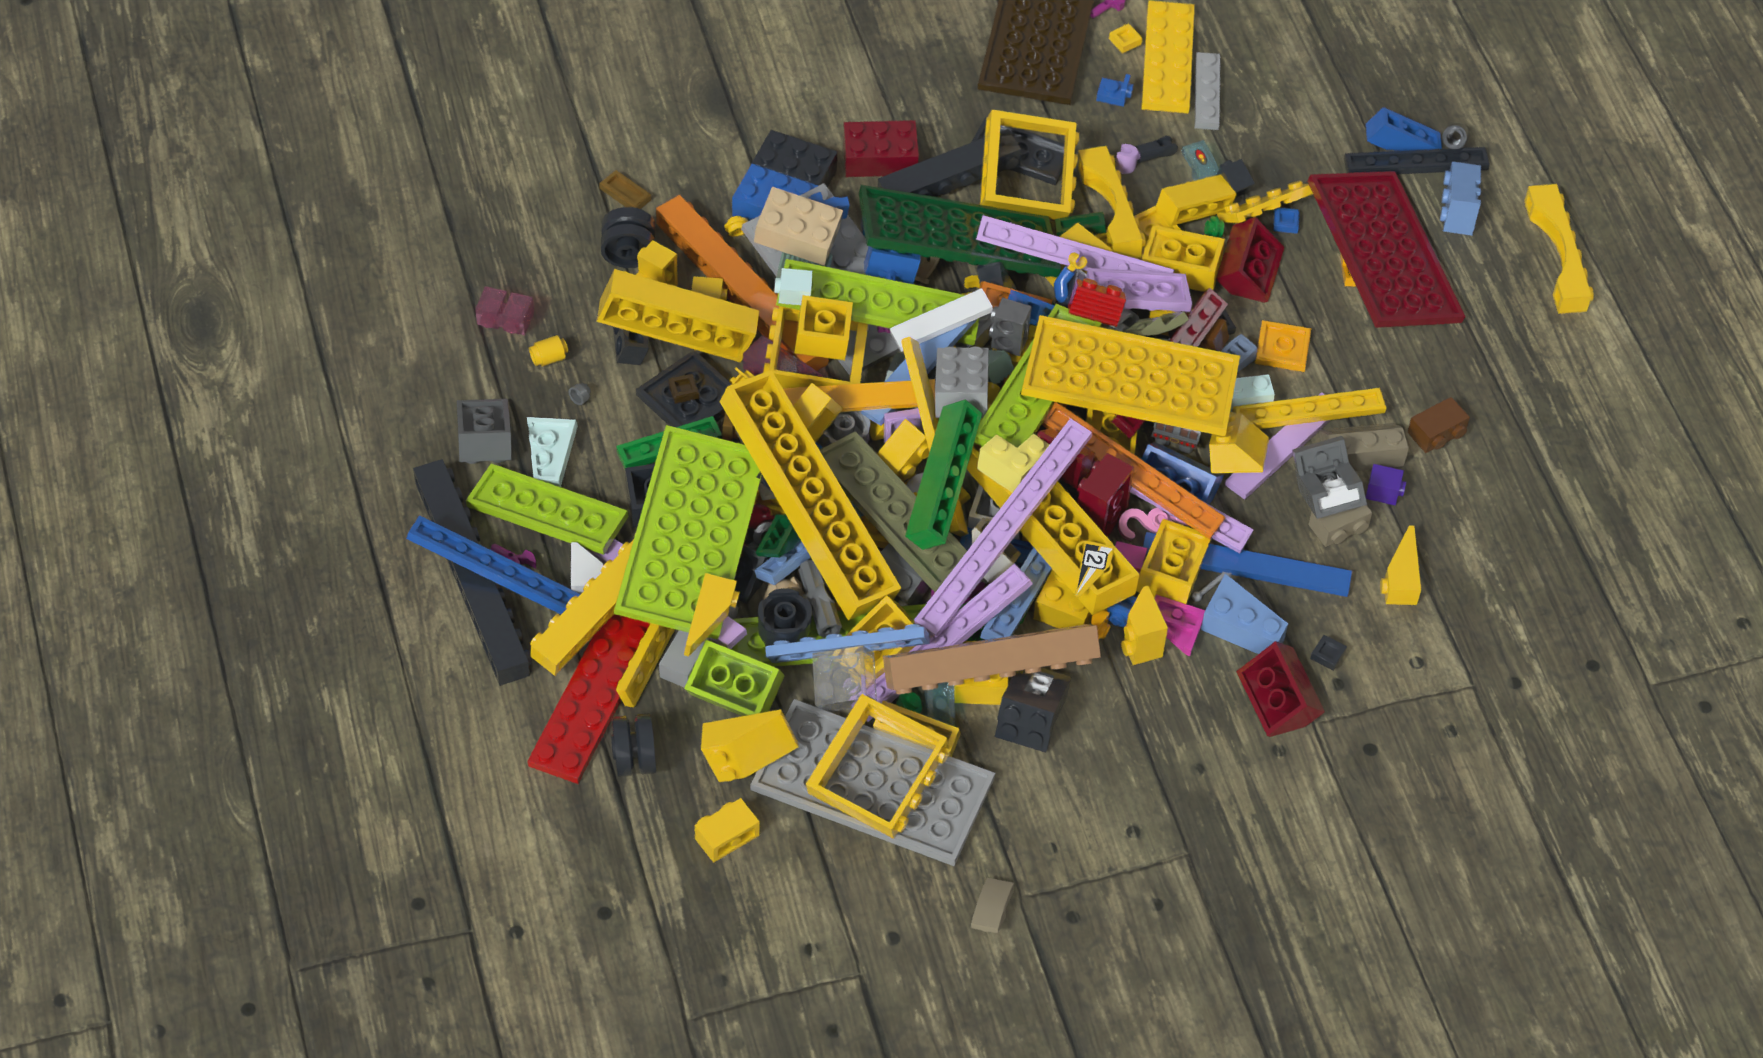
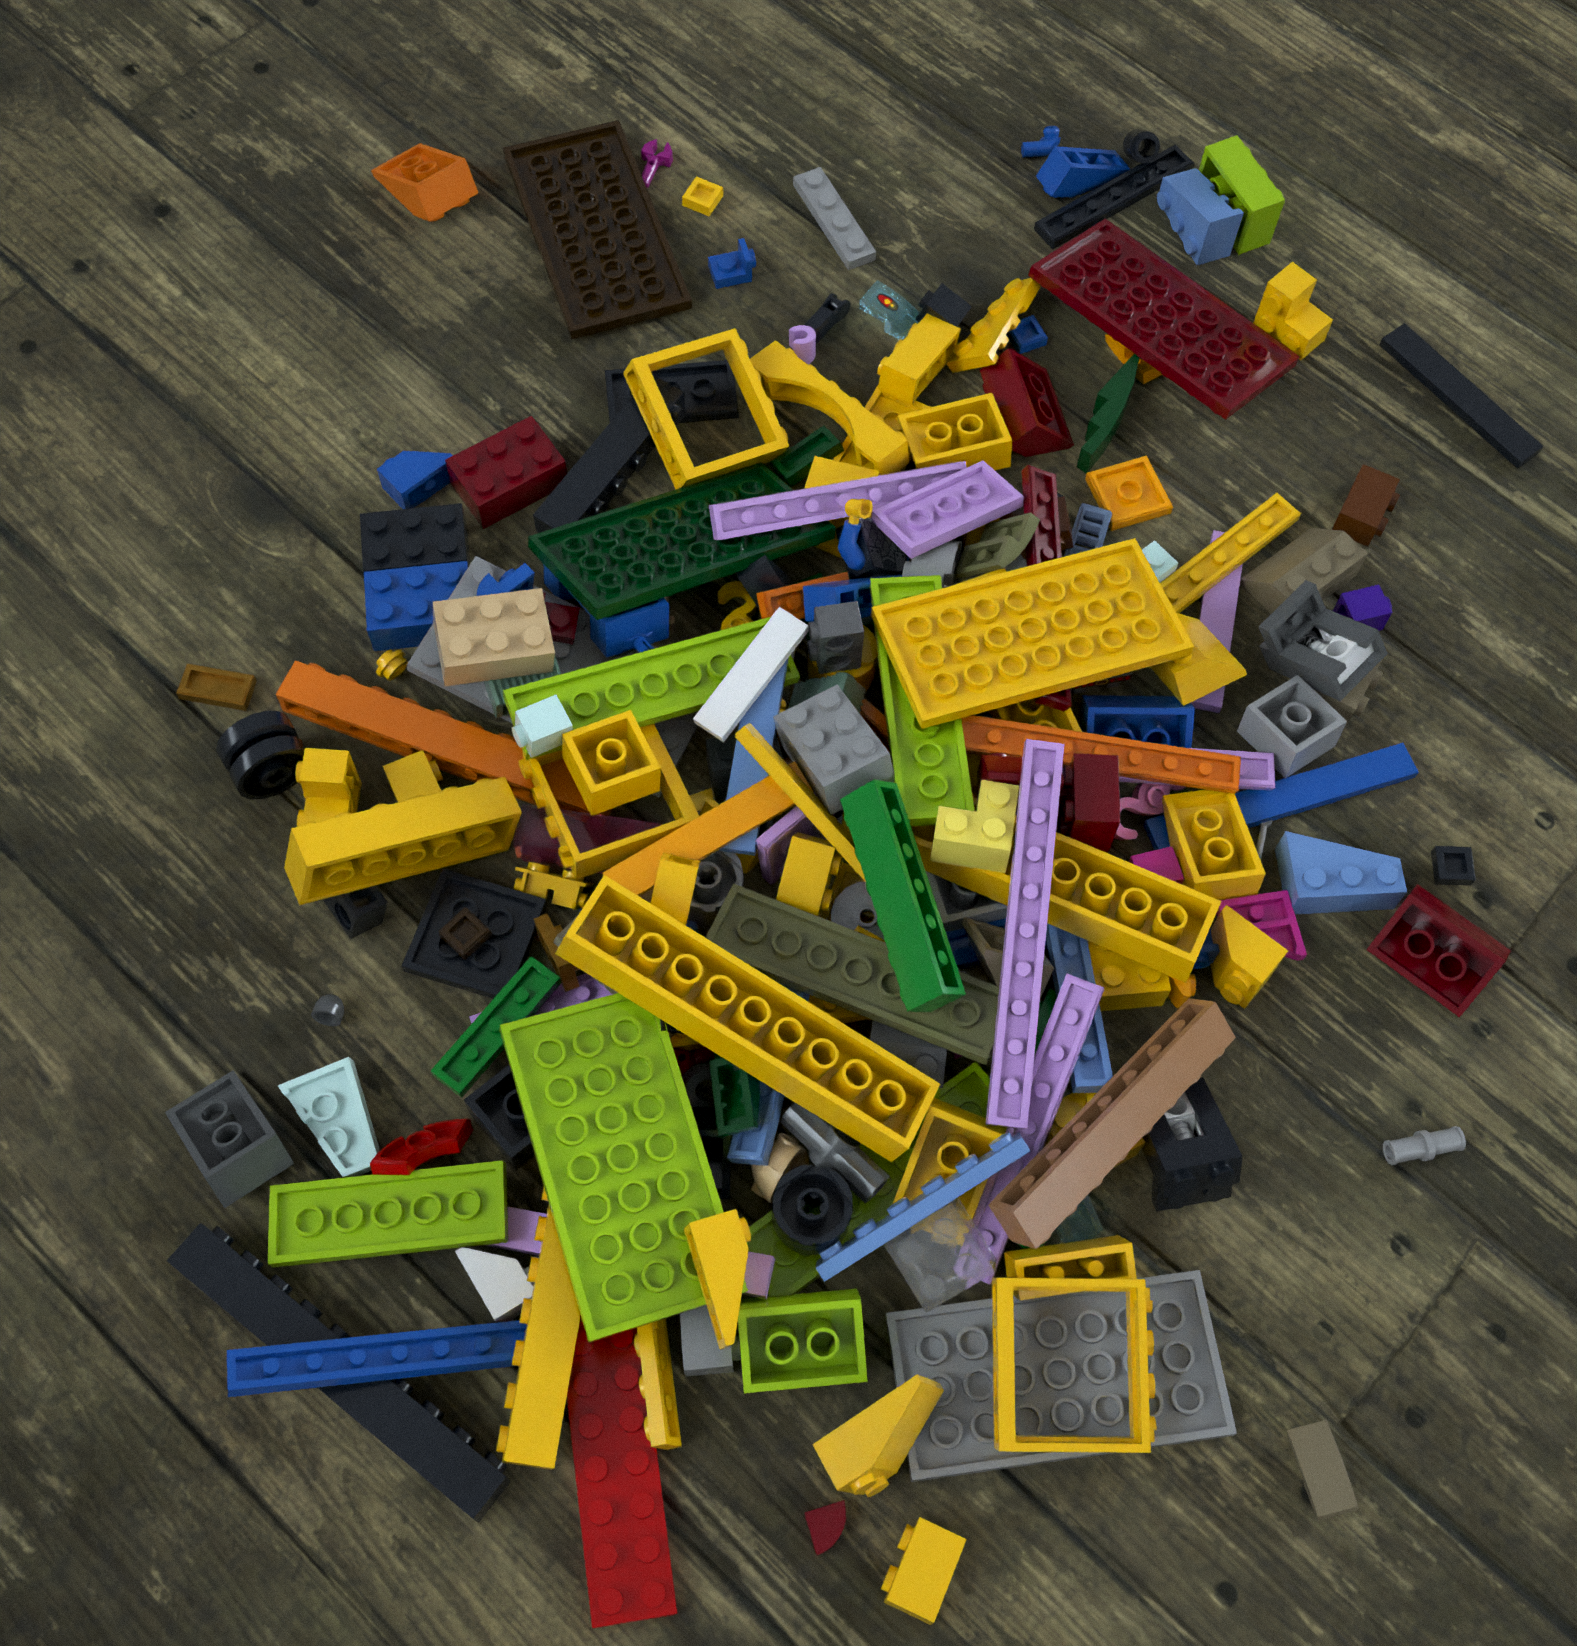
camera: 30 degrees left, 10 degrees up
clear pink piece [475,286,534,335] -> none
magenta bar [490,544,536,569] -> none
yellow brick [529,335,568,367] -> none
black wheel [611,713,656,777] -> none
red brick [1068,278,1126,327] -> none
sticker [1074,540,1114,597] -> none
yellow plate [1141,0,1194,113] -> none
green plate [1204,216,1224,238] -> none
yellow slope [1380,526,1421,605] -> none
yellow arch [1524,184,1594,314] -> none
none -> red tile [370,1119,473,1175]
none -> blue slope [377,451,453,509]
none -> dark red bracket [543,592,580,645]
none -> dark red tile [804,1500,846,1556]
none -> blue arm [1021,126,1061,158]
none -> dark green slope [1076,354,1140,474]
none -> lime brick [1199,135,1285,255]
none -> light grey brick [1237,675,1347,778]
none -> yellow brick [1253,262,1333,361]
none -> black tile [1379,323,1543,469]
none -> light grey pin [1383,1126,1466,1165]

